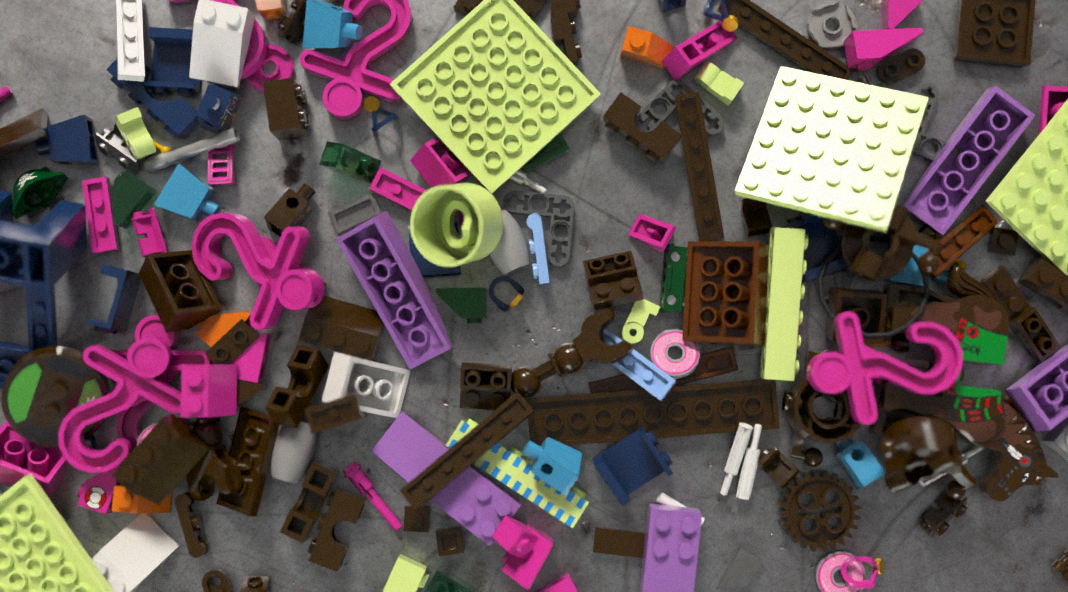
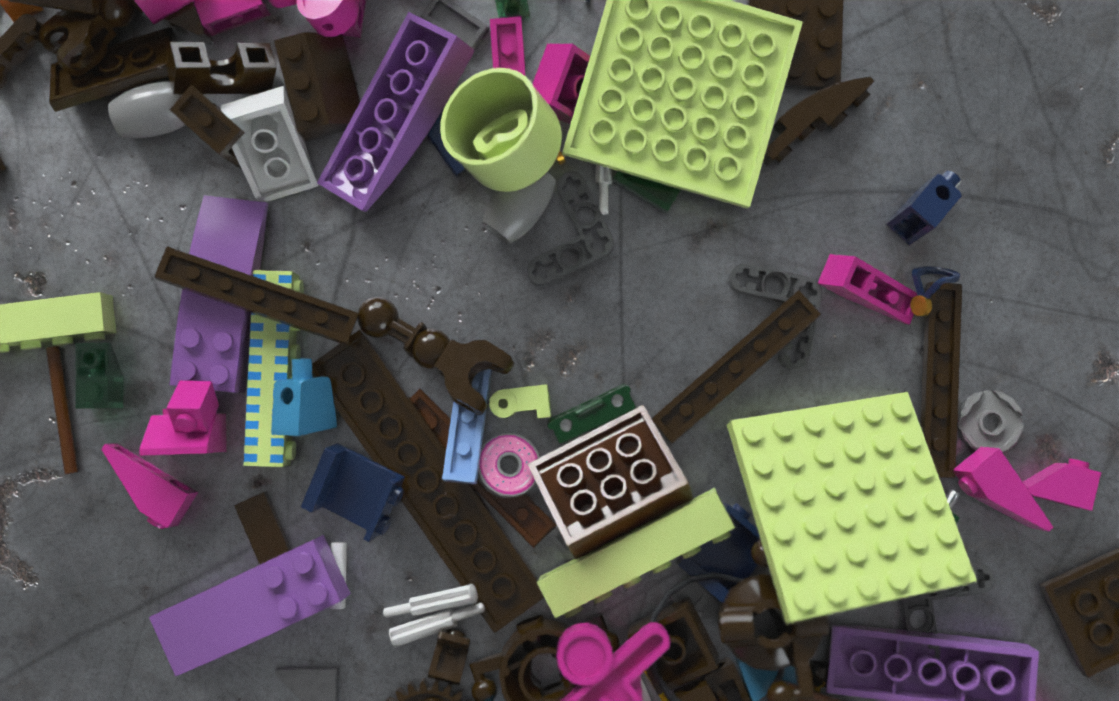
camera: 65 degrees right, 0 degrees up
dark brown arch [280,461,340,543] -> none
dark brown arch [307,487,367,572] -> none
dark pink pin [343,462,402,531] -> none
dark brown plate [403,505,431,532] -> none
dark brown plate [435,527,464,556] -> none
dark green slope [436,287,487,324] -> none
dark brown brick [460,362,512,410] -> none
dark blue piece [488,276,524,312] -> none
light blue plate [527,213,550,284] -> none
dark brown brick [583,250,644,310] -> none
dark brown arch [603,92,682,163] -> none
orange slope [620,26,673,70] -> none
dark pink slope [628,213,676,253] -> none
yellowish green leg [693,61,744,106] -> none
dark brown bracket [740,198,773,237] -> none
dark brown plate [876,48,925,85] -> none

